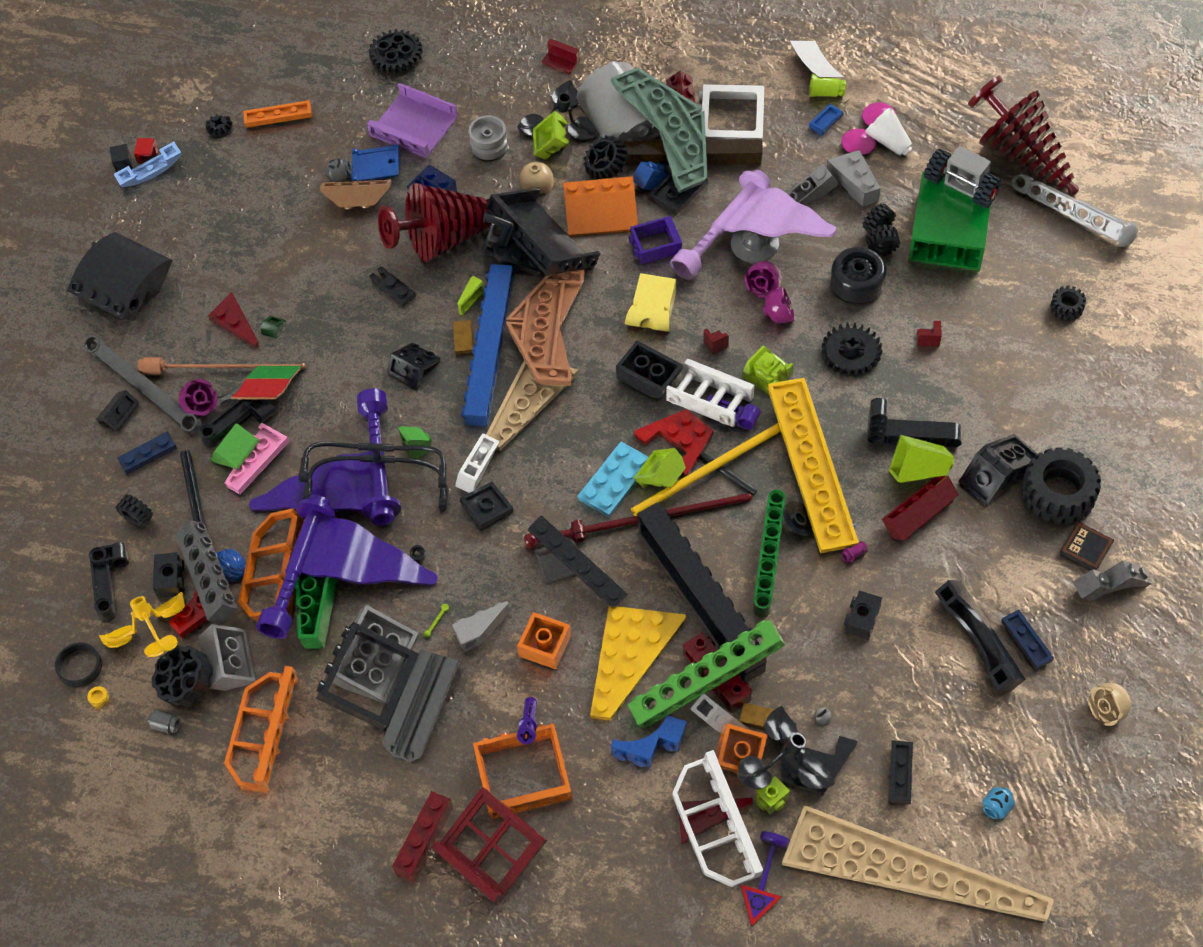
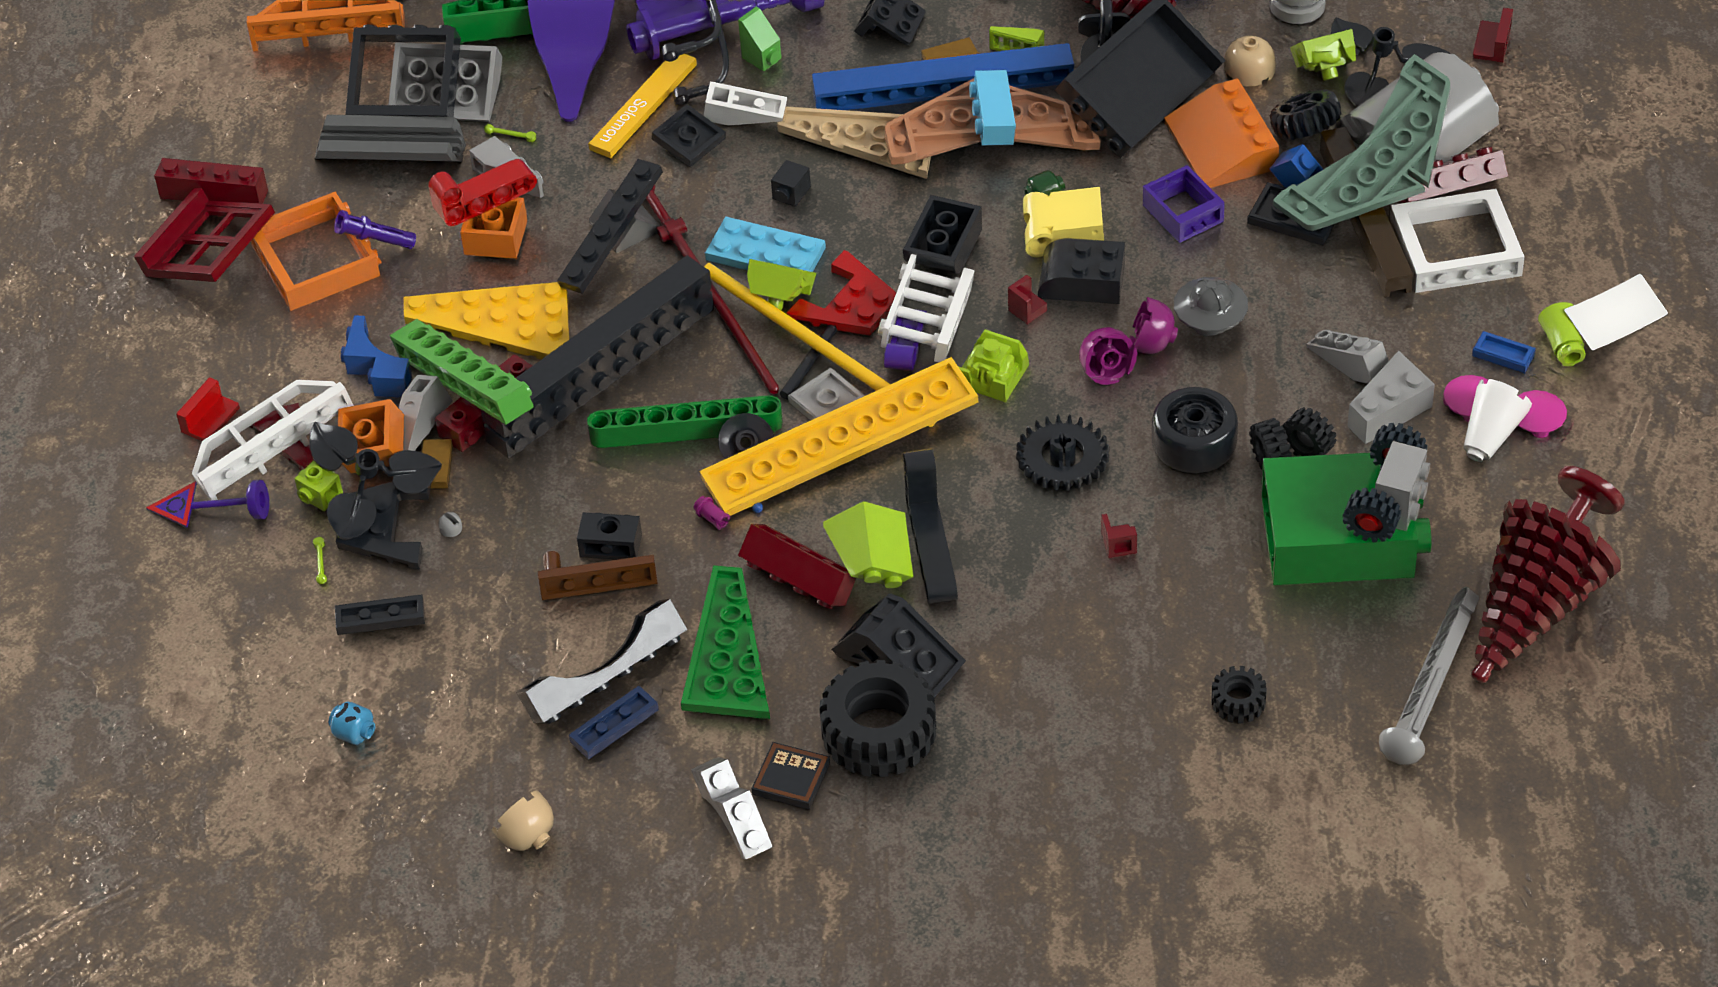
camera: 75 degrees right, 10 degrees down
black hinge [410,545,426,562] -> none
lavender flag [670,170,837,280] -> none
tan wing [782,805,1054,922] -> none
none -> red panel [176,377,240,441]
none -> lime hinge [313,537,327,585]
none -> red beam [429,159,537,226]
none -> reddish brown piece [538,551,658,600]
none -> yellow tile [588,54,697,159]
none -> green wing [681,565,770,719]
none -> black brick [771,160,811,207]
none -> light grey tile [788,368,865,421]
none -> medium azure brick [969,70,1016,145]
none -> dark green head [1024,170,1066,196]
none -> black brick [1038,238,1125,304]

